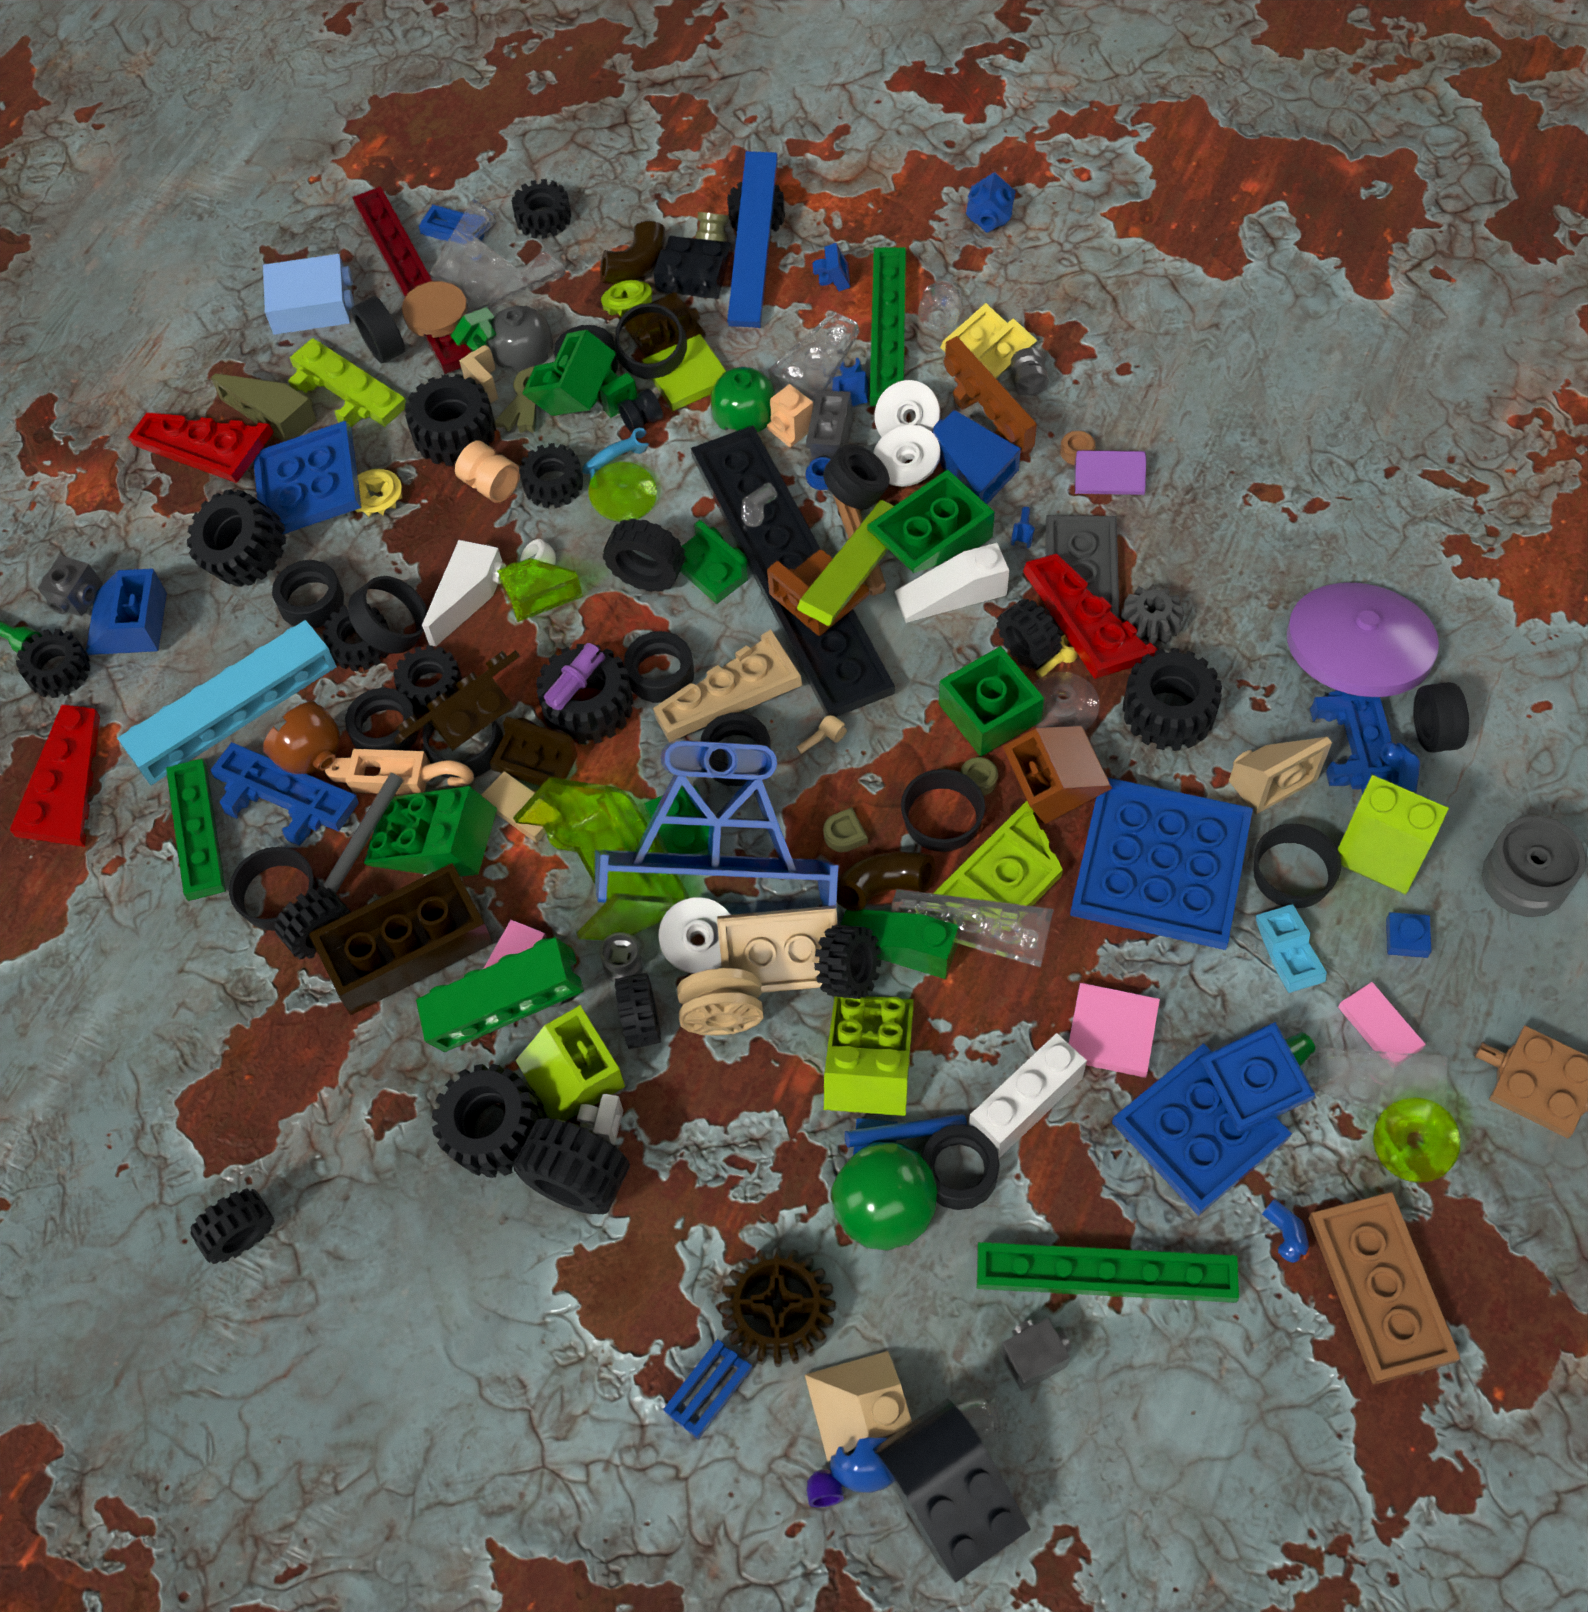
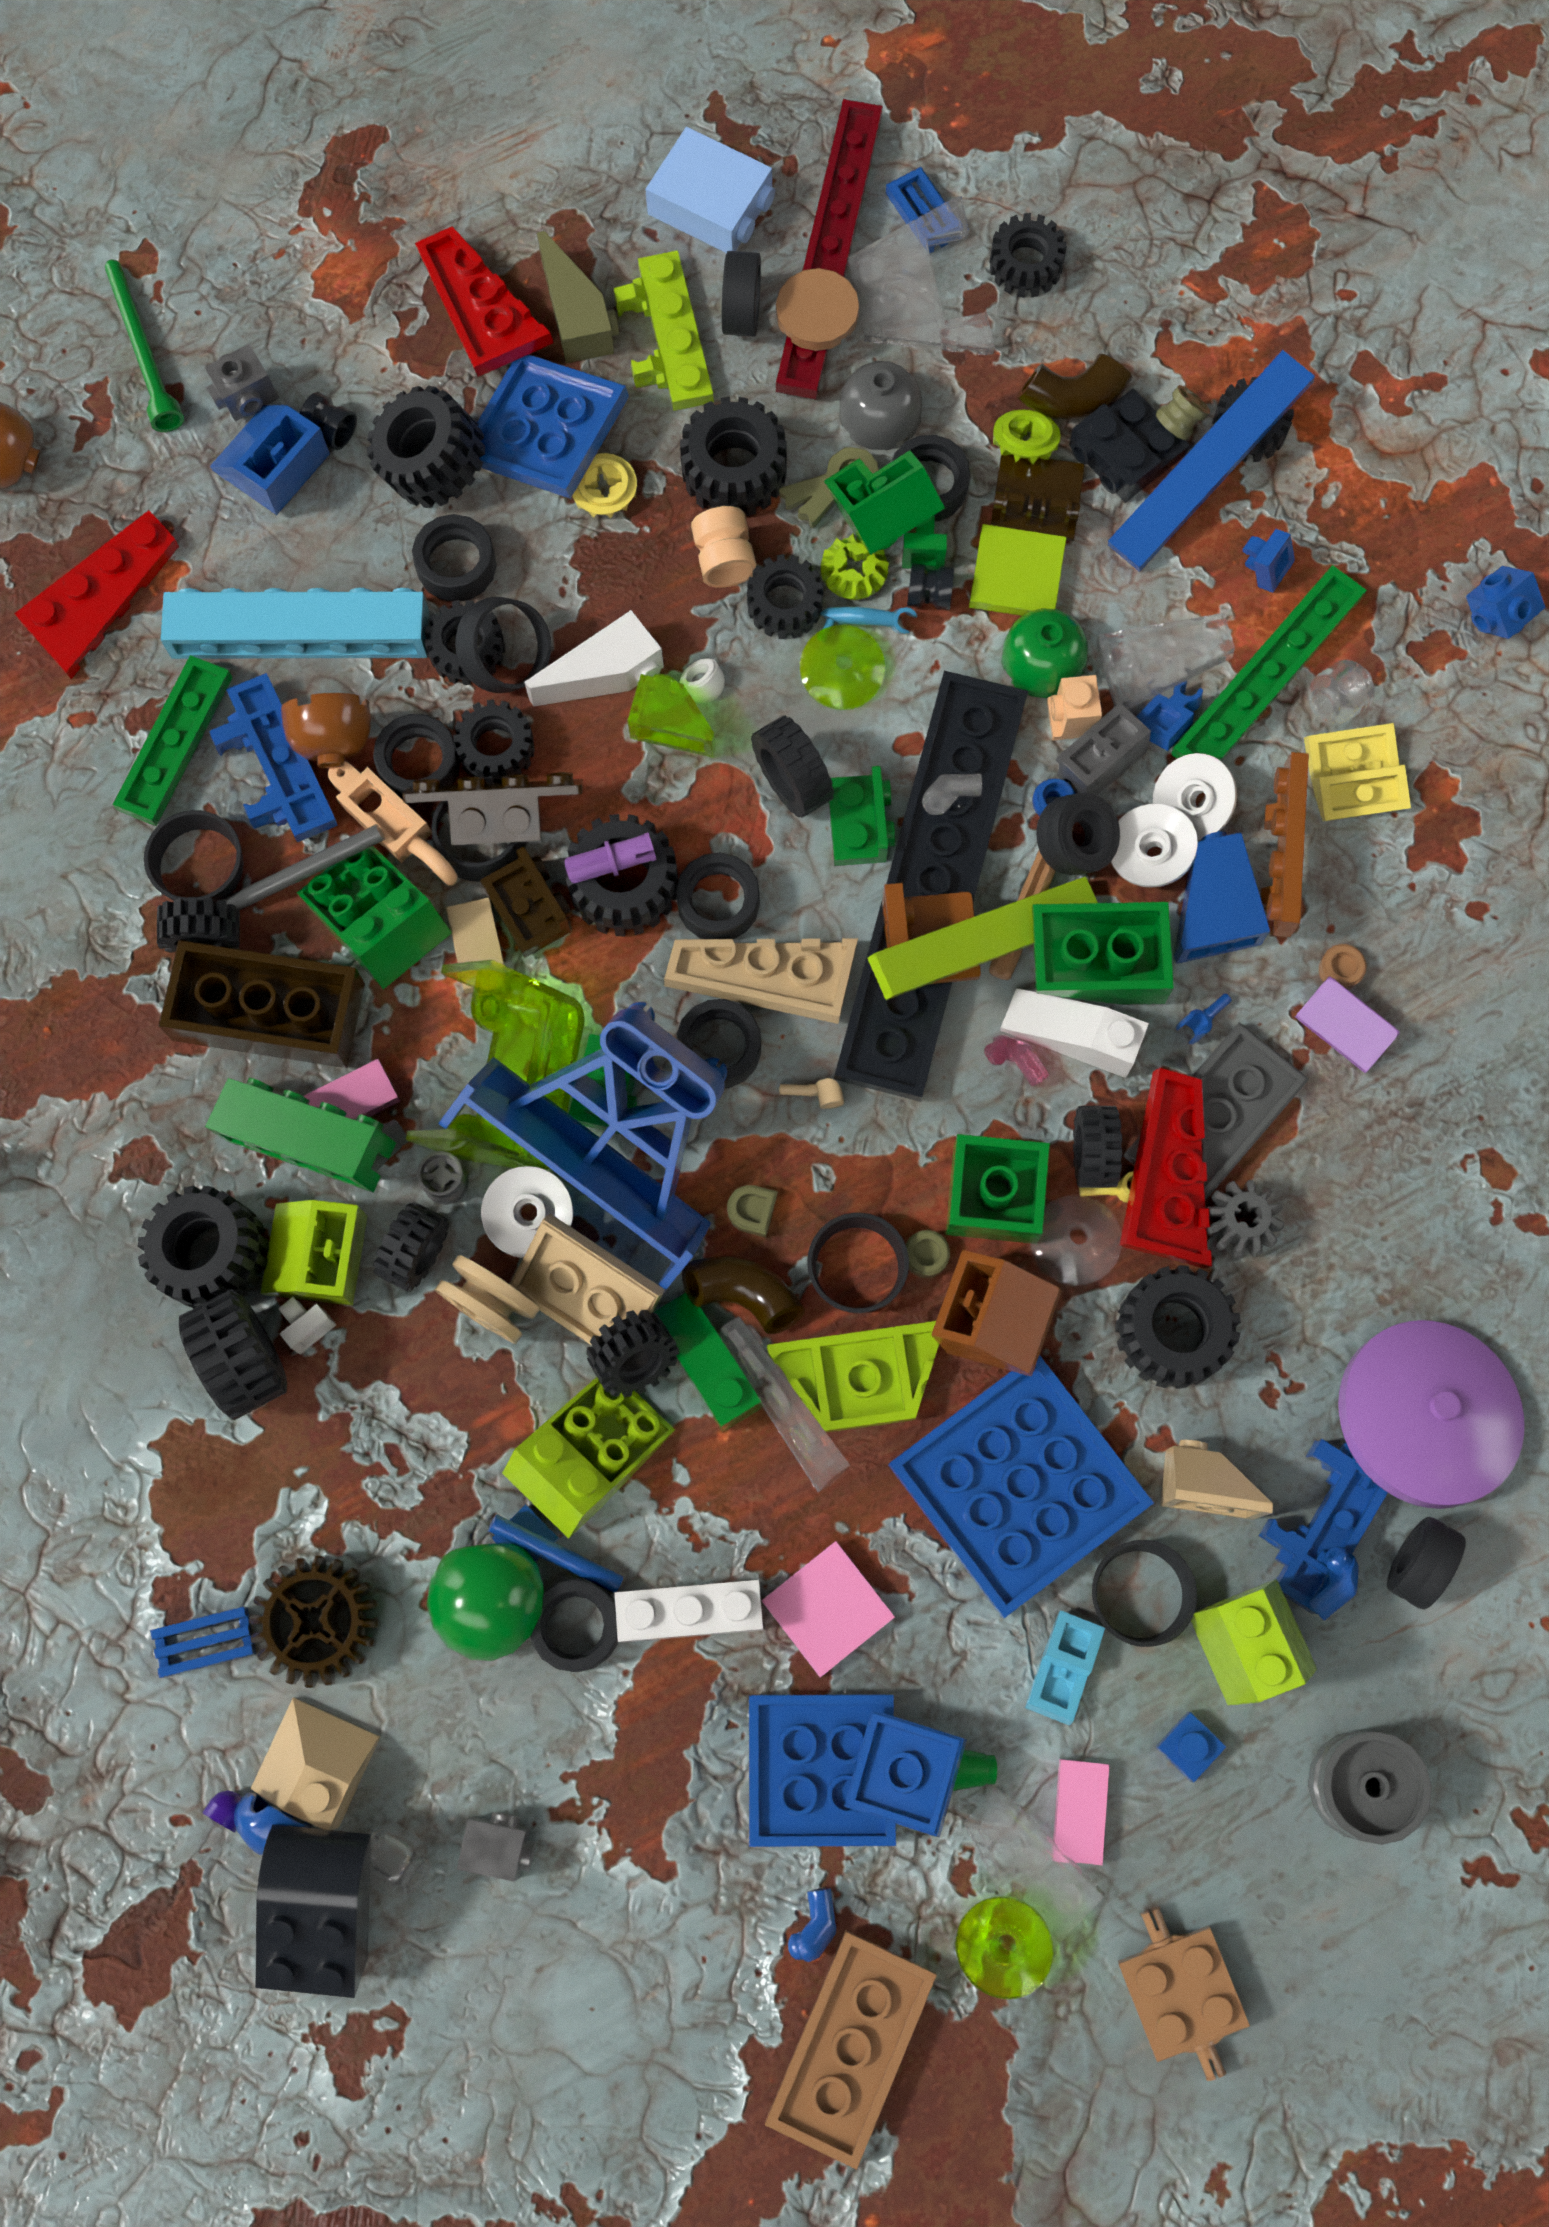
camera: 35 degrees right, 15 degrees up
black tyre [16,629,91,698] -> none
green tile [450,307,497,351] -> none
tan bracket [459,345,498,404] -> none
black tyre [615,303,687,379] -> none
green plate [976,1242,1239,1303] -> none
flat silver wheel [1011,348,1049,396] -> none
none -> black wheel [299,392,357,450]
none -> lime gear [820,533,889,600]
none -> clear pink arm [984,1034,1049,1087]

